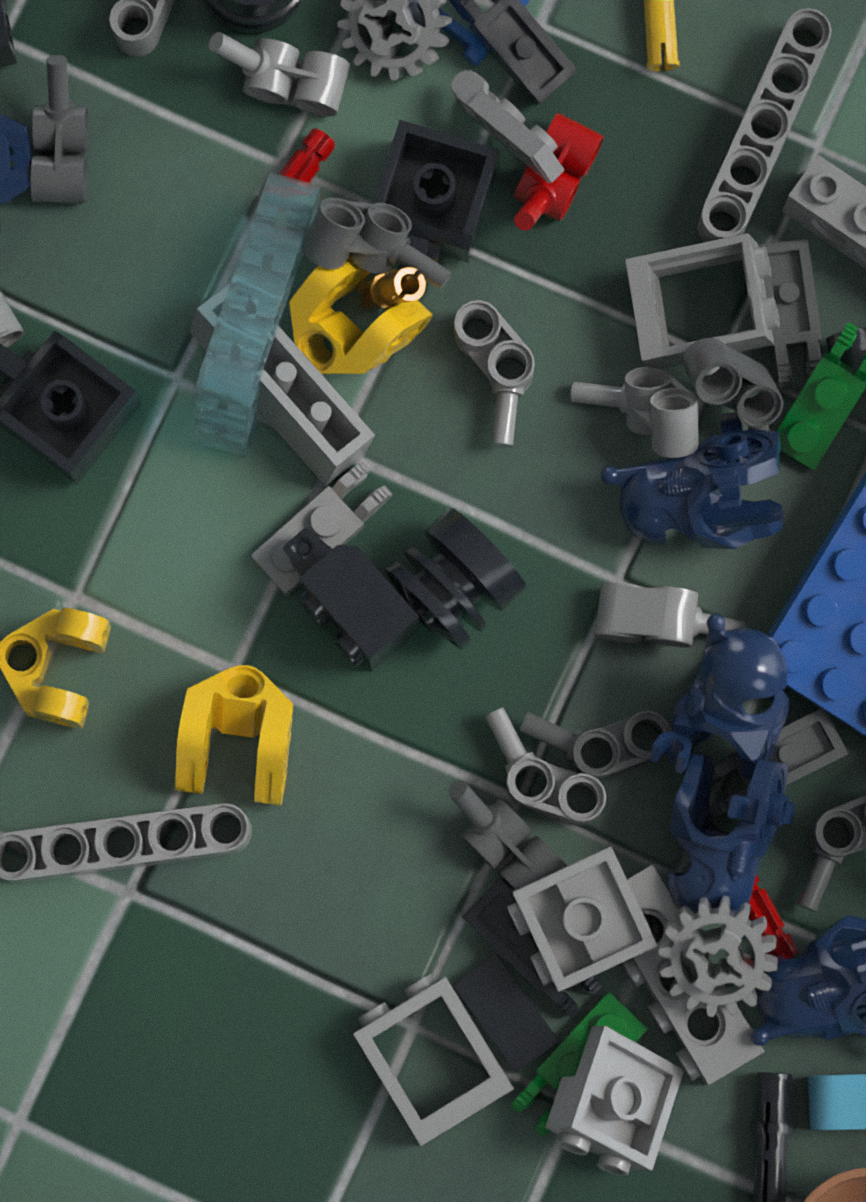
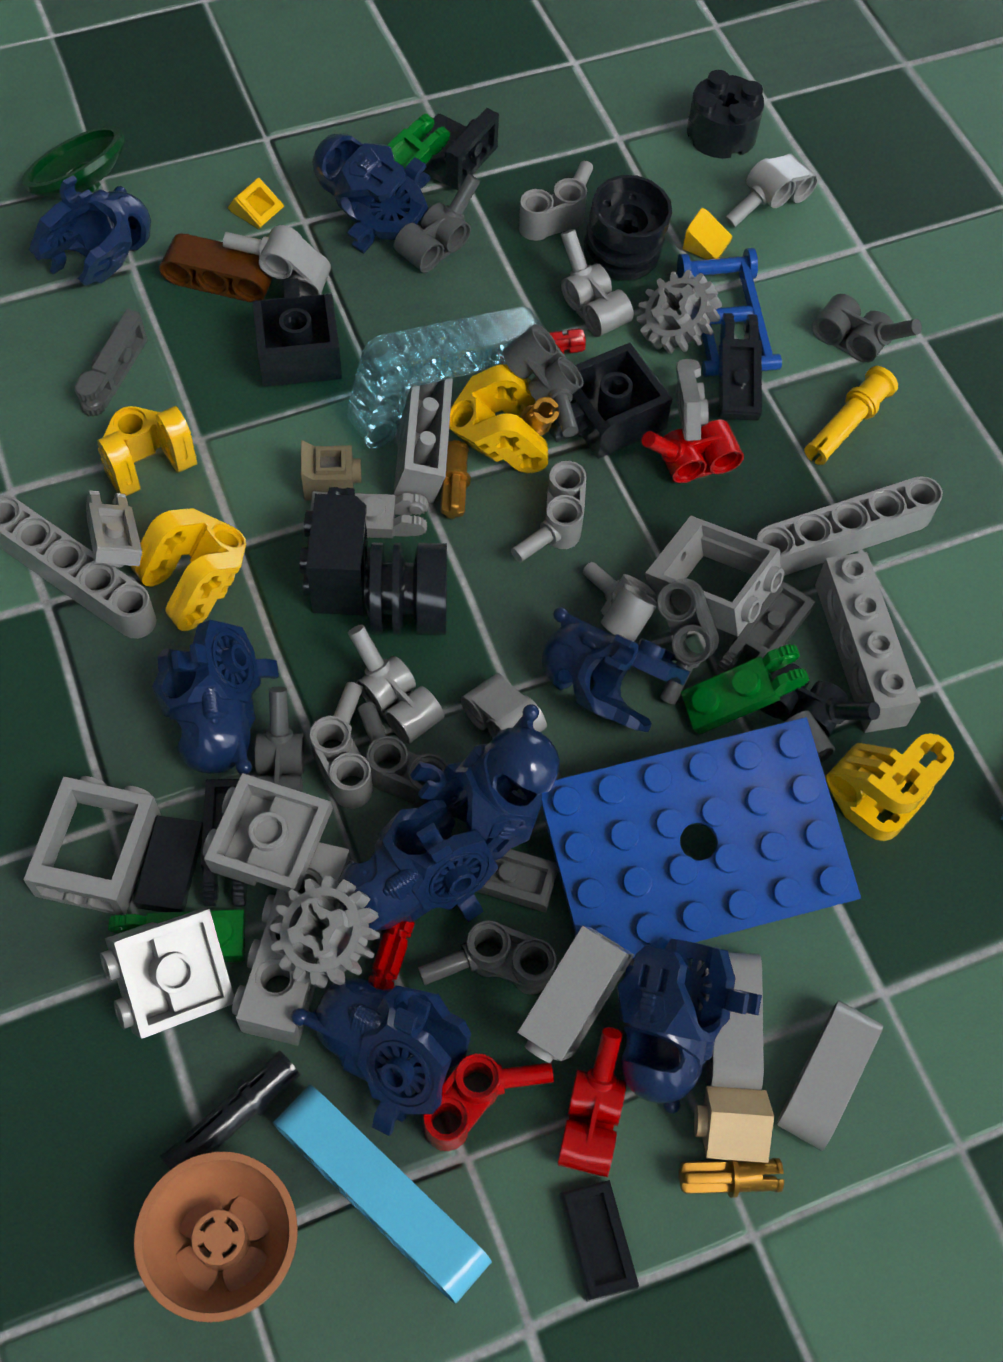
camera: 40 degrees right, 20 degrees down
none -> light grey hinge [86,490,142,567]
none -> dark blue helmet [152,620,279,775]
none -> dark tan window [301,440,362,501]
none -> light grey beam [348,625,445,744]
none -> pearl gold axle [441,440,471,519]

